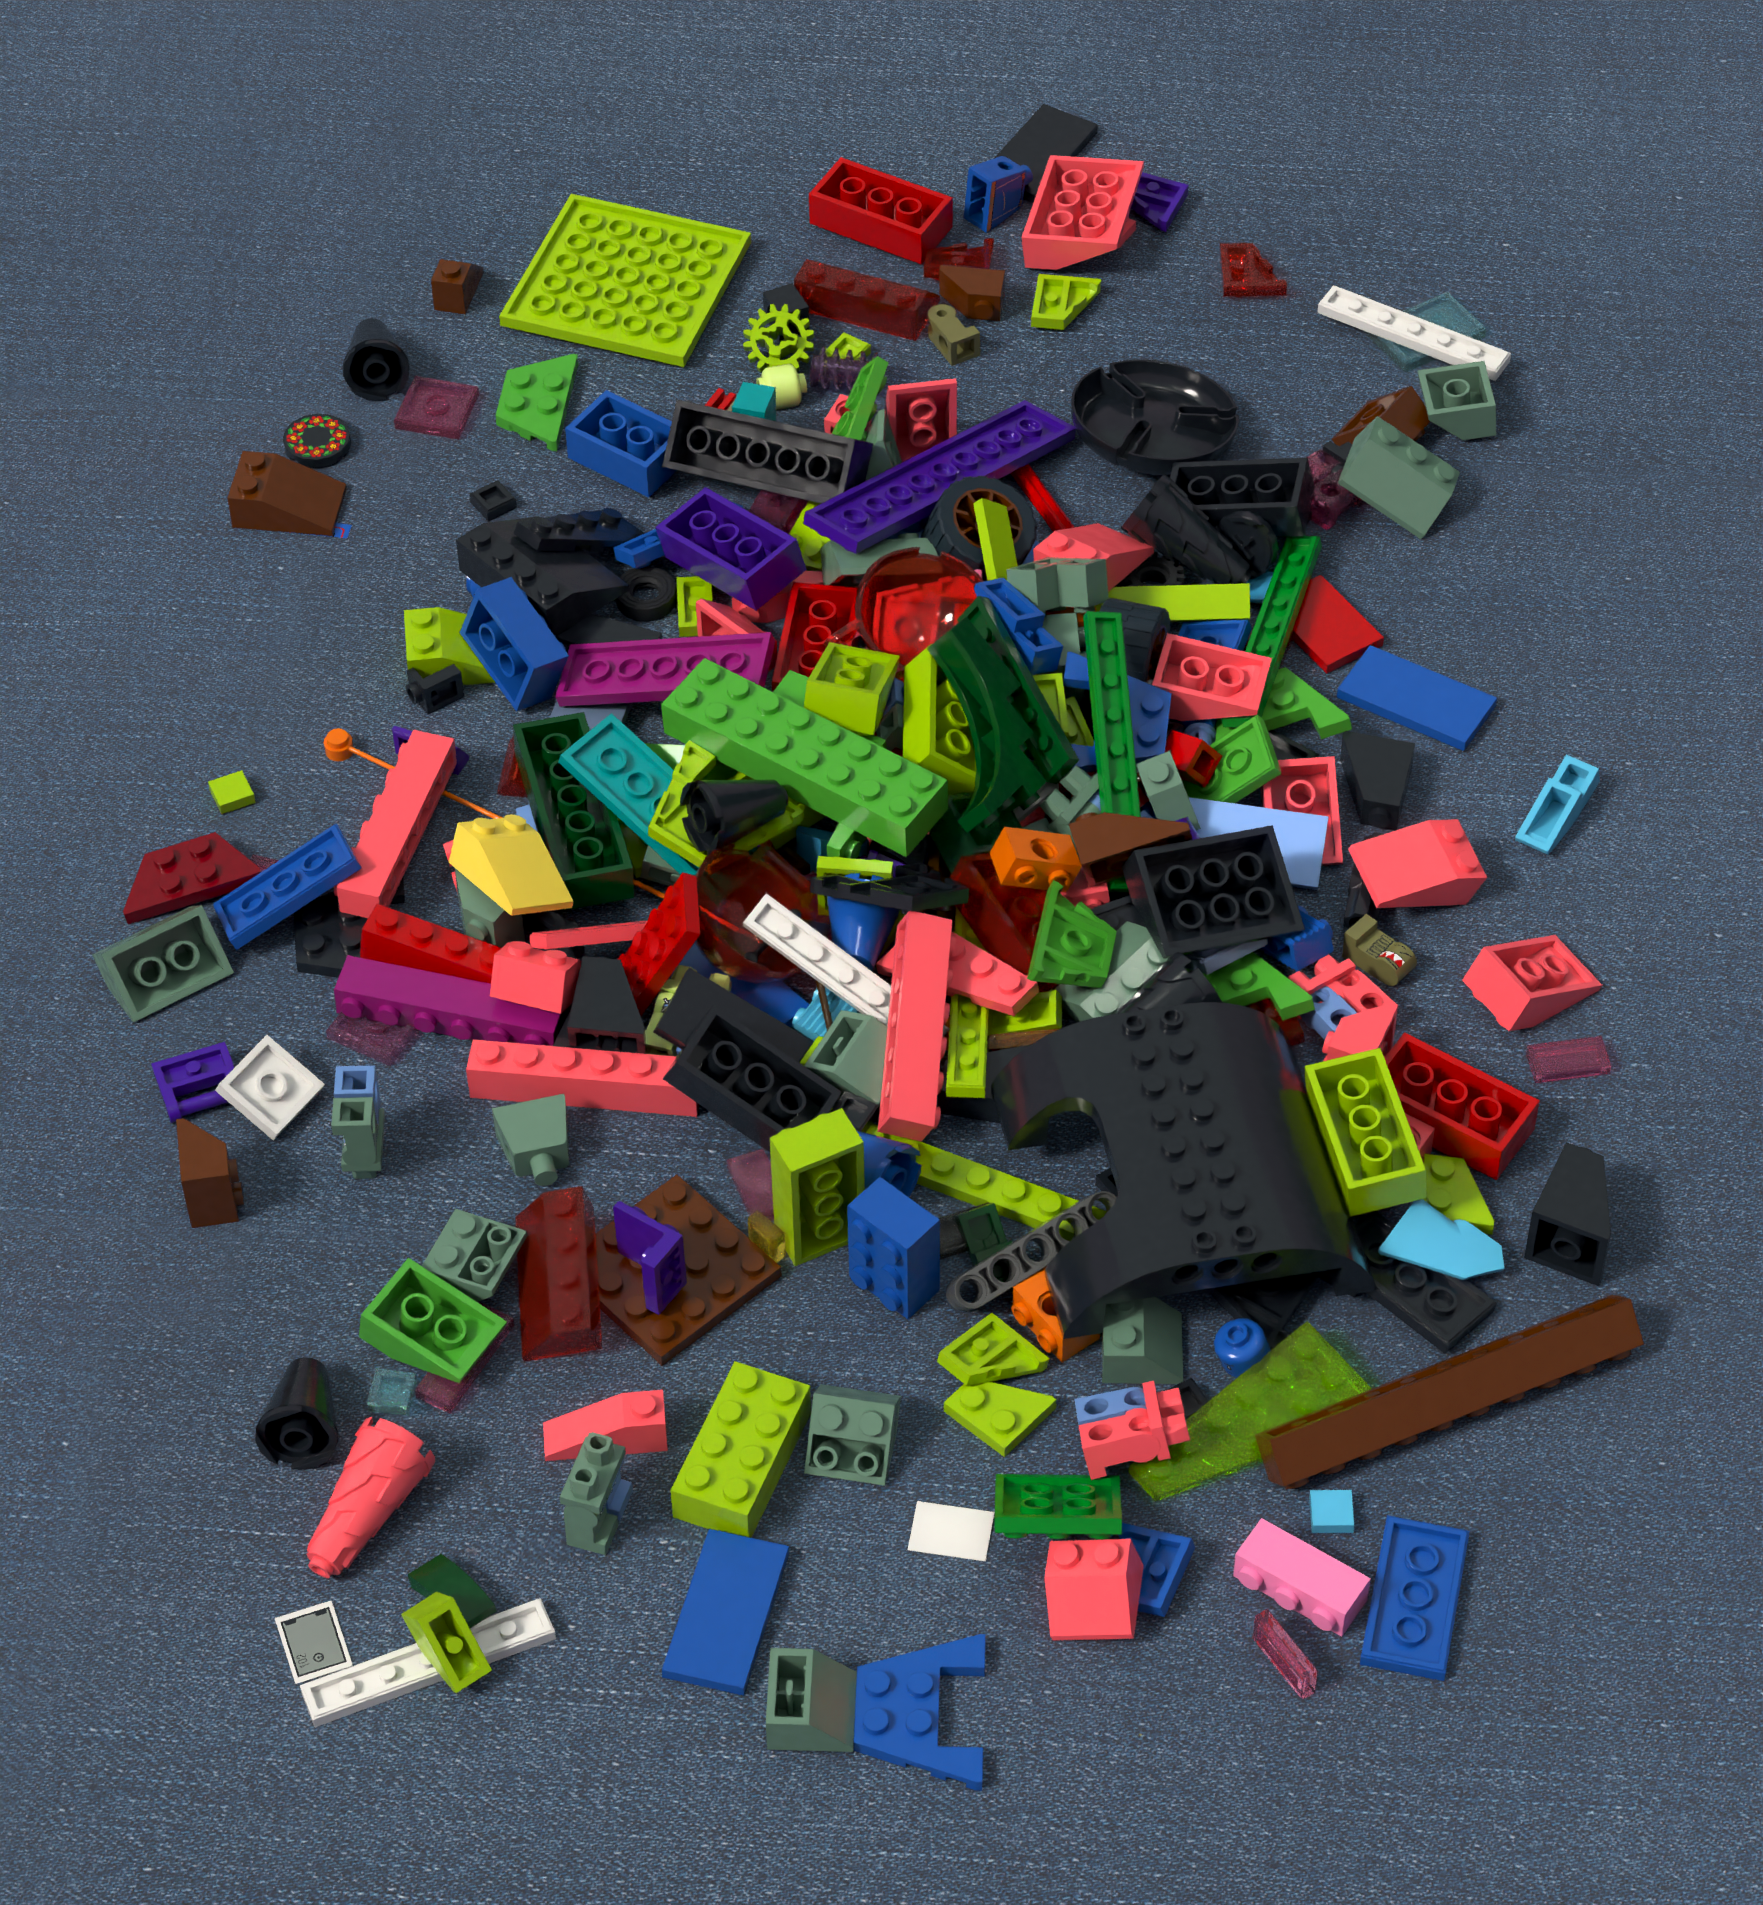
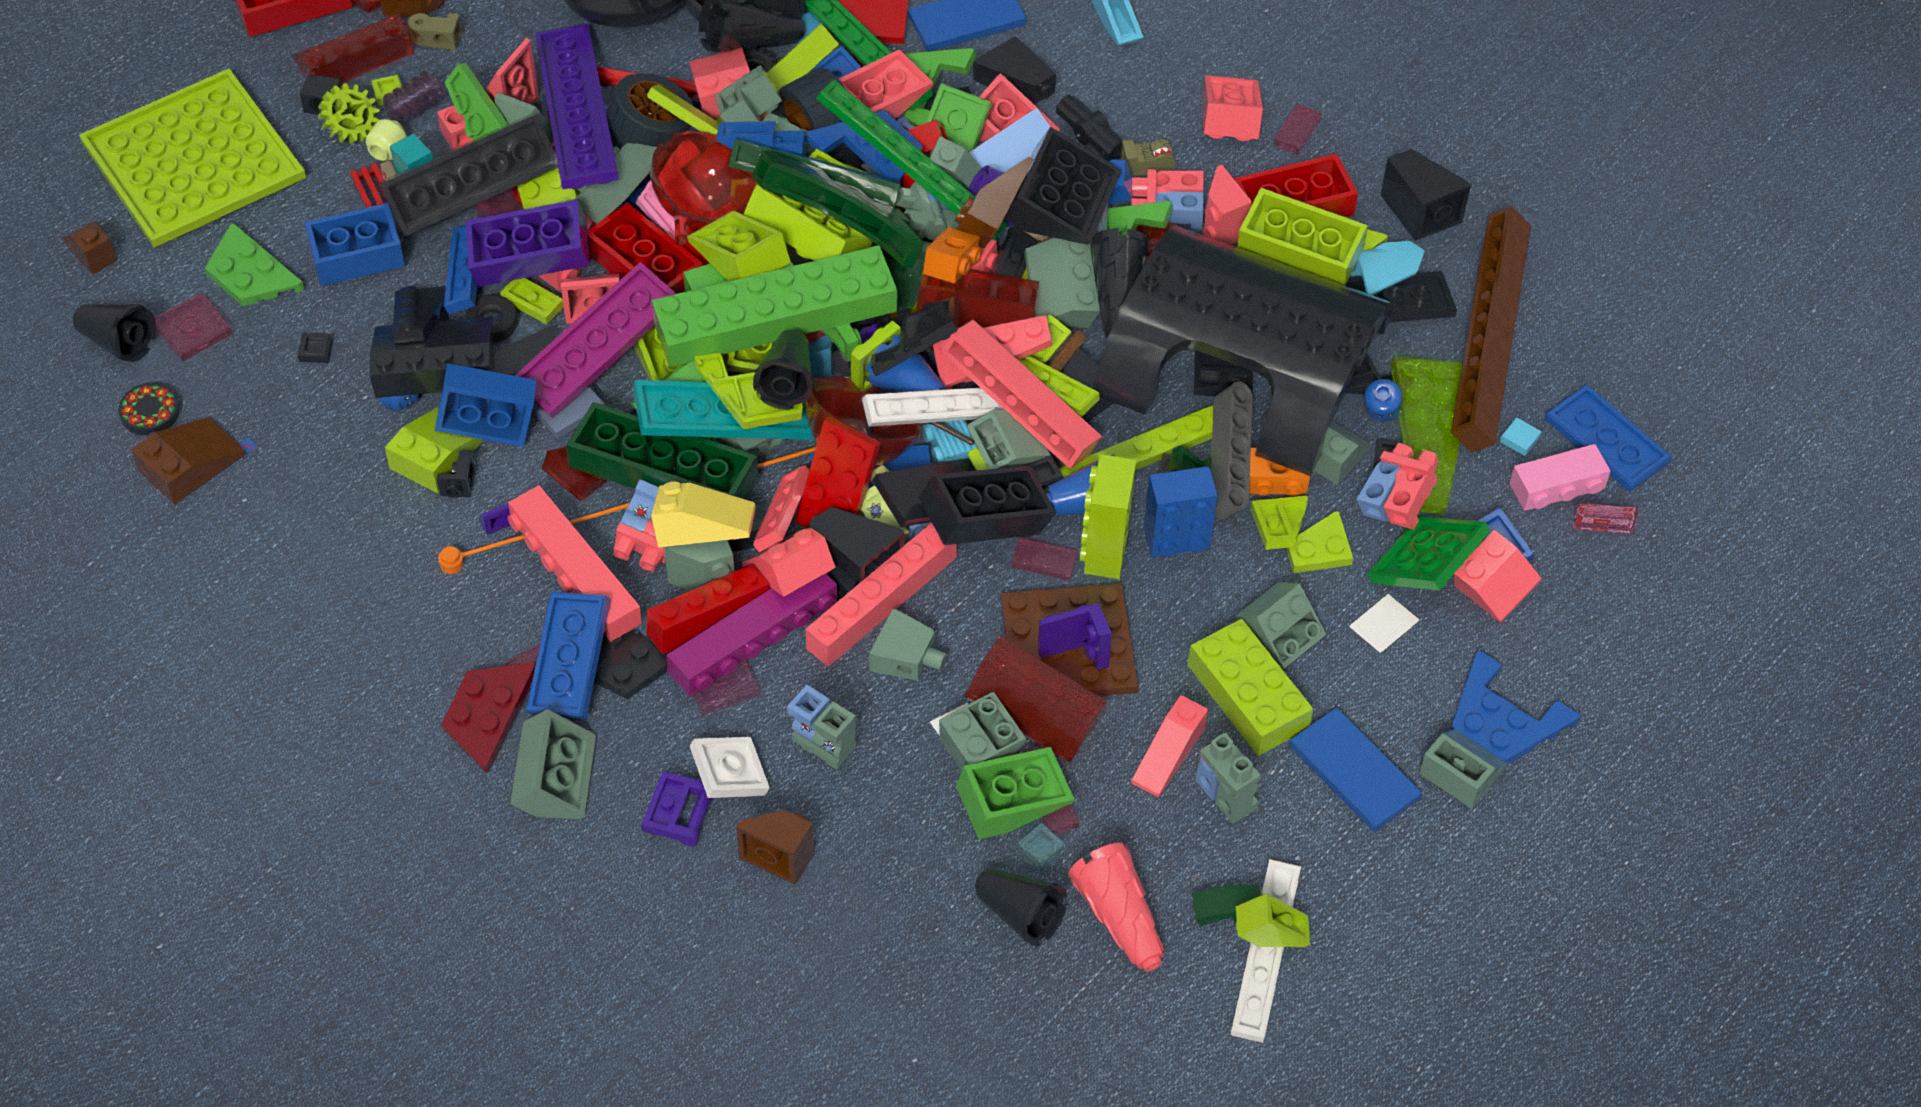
camera: 55 degrees left, 5 degrees up
lime tile [208,770,256,814] -> none
sticker [275,1601,353,1684] -> none
clear yellow tile [747,1210,786,1263] -> none
bright green wing [1027,880,1117,988] -> none
coral slope [1348,819,1487,908] -> none

